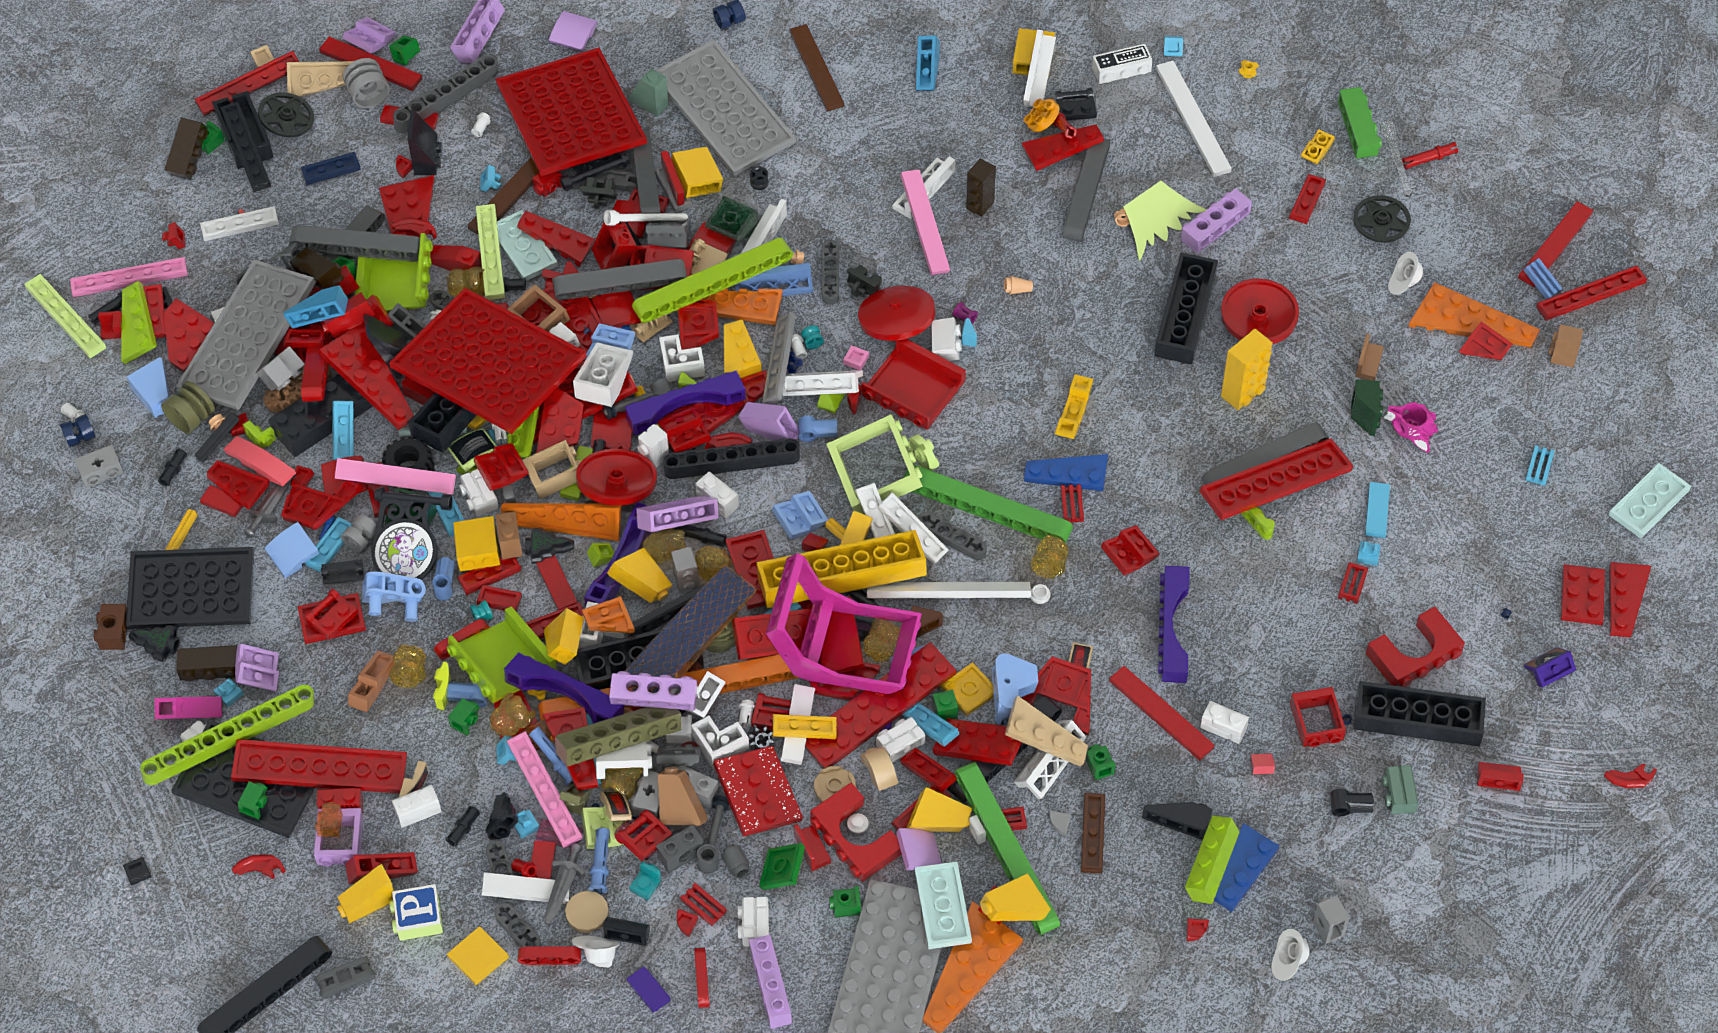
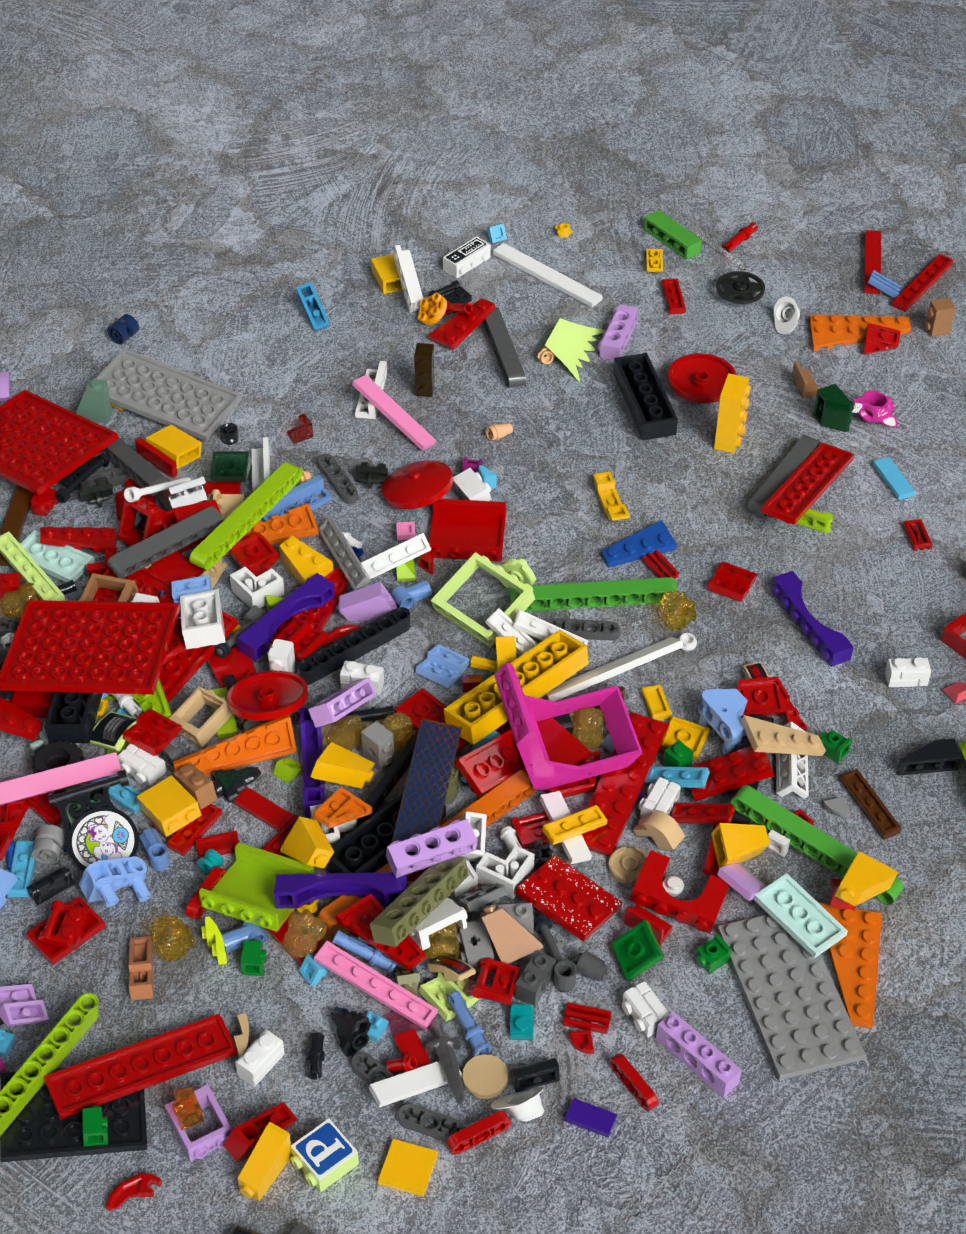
camera: 30 degrees left, 10 degrees down
red brick [317,788,364,814] -> none
red wing [536,387,585,453] -> none
reddish brown tile [789,24,844,112] -> none
teal wheel [801,325,824,350] -> none
red tile [1109,666,1215,761] -> none
medium azure tile [1357,541,1381,566] -> none
none -> clear red panel [287,414,313,444]
none -> yellow tile [641,684,672,720]

